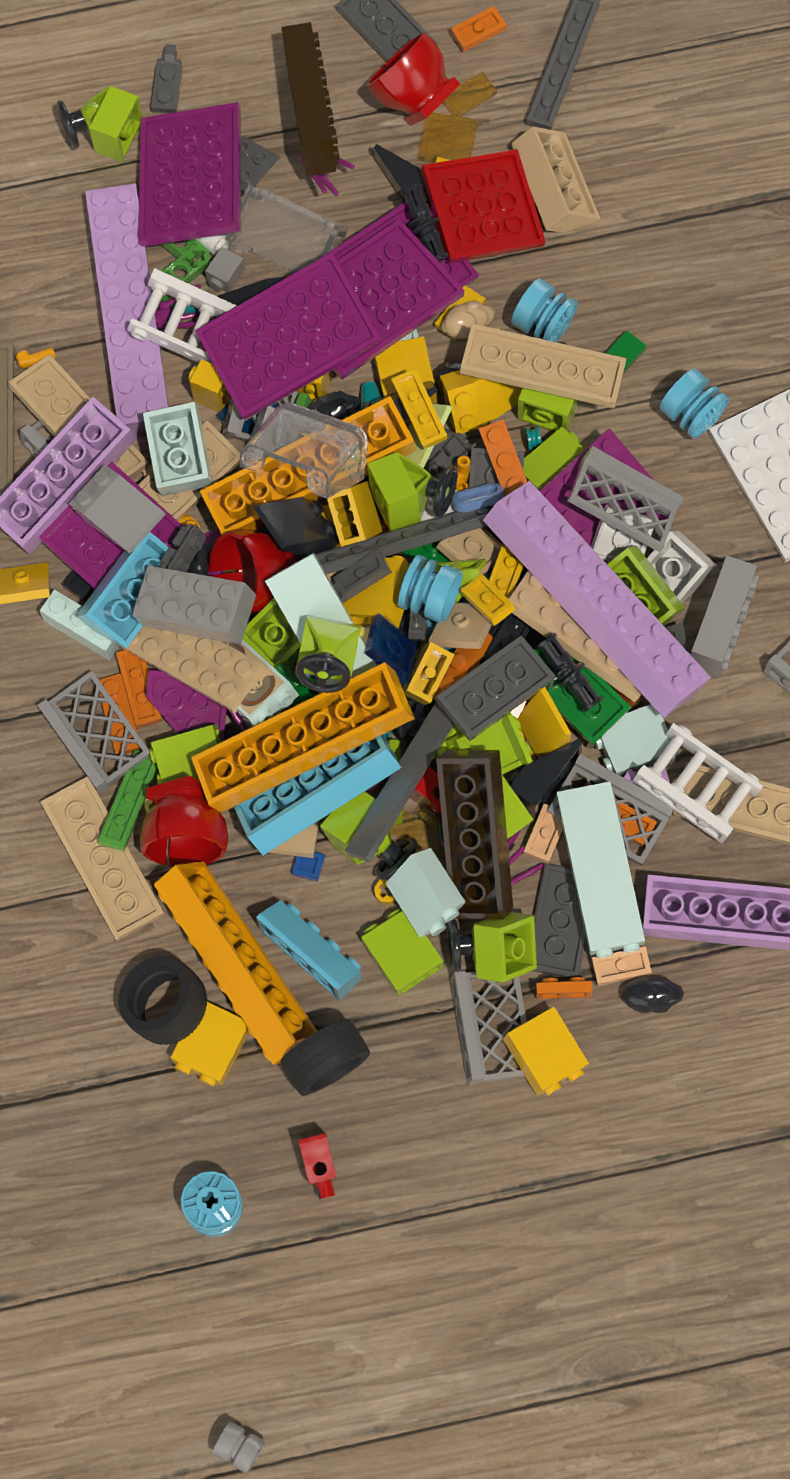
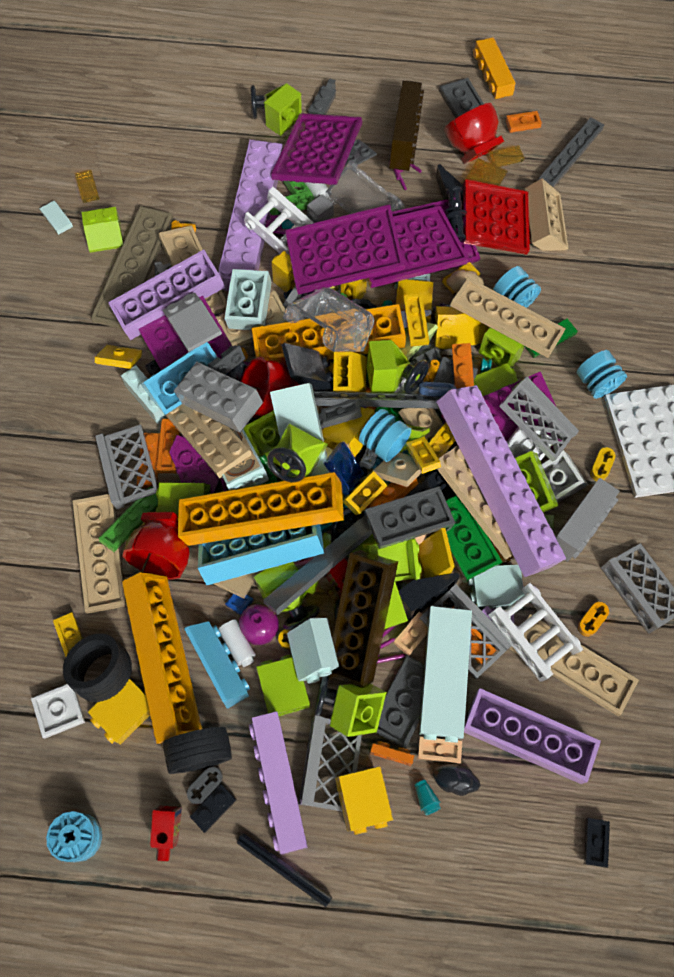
camera: 10 degrees right, 5 degrees down
black piece [536,633,604,713] -> none
none -> white plate [31,684,85,739]
none -> yellow plate [53,612,83,657]
none -> dark grey beam [187,767,223,804]
none -> black plate [190,784,237,833]
none -> white brick [218,620,256,667]
none -> black axle [237,833,332,907]
none -> magenta cylinder [239,604,279,645]
none -> lavender brick [249,712,308,854]
none -> teal cone [414,780,441,815]
none -> light orange beam [578,602,609,637]
none -> yellow beam [590,447,616,481]

